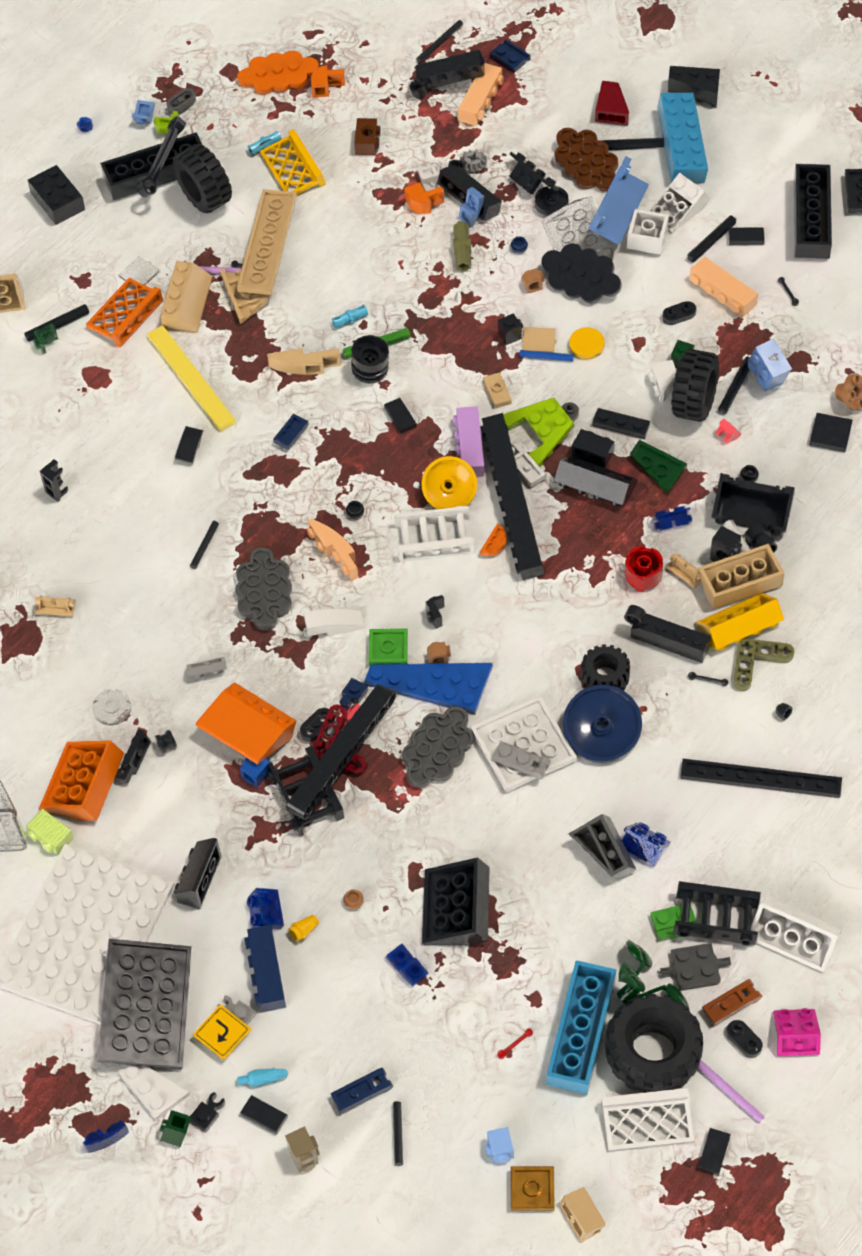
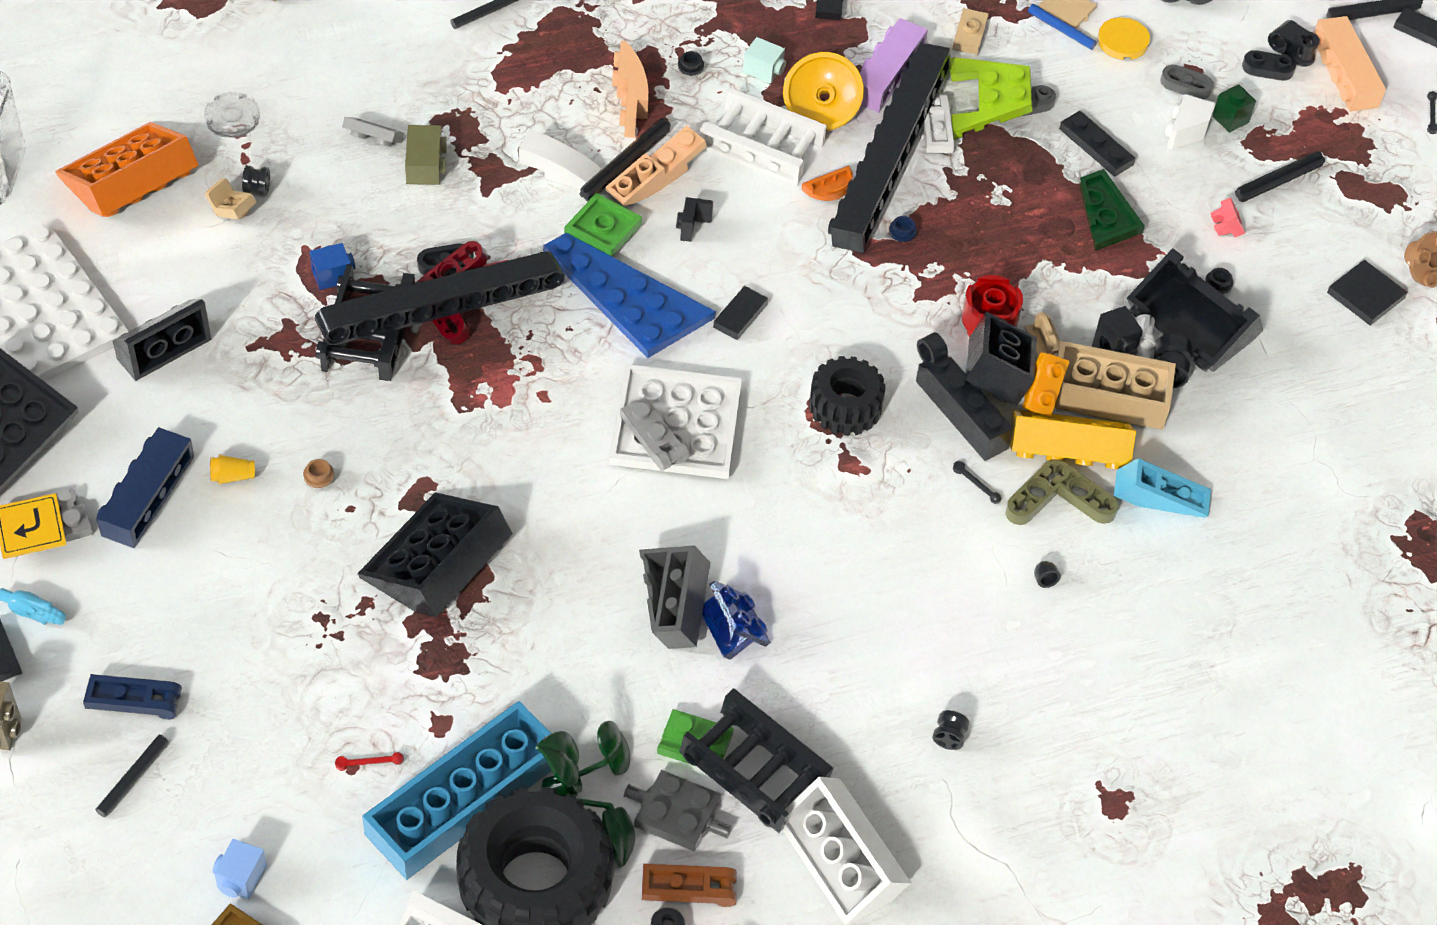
camera: 25 degrees right, 5 degrees down
yellowish green brick [26,809,74,855] -> none
black hinge [115,730,151,783] -> none
orange slope [195,682,296,765] -> none
dark grey plate [235,548,292,631] -> none
clear blue bracket [247,888,284,929] -> none
dark blue plate [339,678,369,710] -> none
clear blue slope [385,943,429,987] -> none
dark grey plate [402,706,473,788] -> none
medium nougat plate [427,642,451,664] -> none
slope [554,456,638,506] -> none
dark blue dish [563,685,642,763] -> none
black brick [572,429,615,467] -> none
clear blue hinge [652,506,692,531] -> none
black tyre [671,349,719,422] -> none
black tile [680,758,842,798] -> none
medium blue brick [747,339,792,392] -> none
none -> tan bracket [205,178,257,219]
none -> olive brick [405,125,447,185]
none -> black axle [579,118,671,201]
none -> light nougat slope [605,125,707,206]
none -> black tile [713,285,768,340]
none -> light aqua brick [743,37,786,84]
none -> dark blue plate [889,216,917,242]
none -> black wheel [932,710,970,750]
none -> black brick [965,312,1037,406]
none -> light orange bracket [1022,352,1070,417]
none -> medium azure slope [1114,458,1211,518]
none -> dark grey plate [1160,65,1214,99]
none -> black piece [1268,20,1320,67]

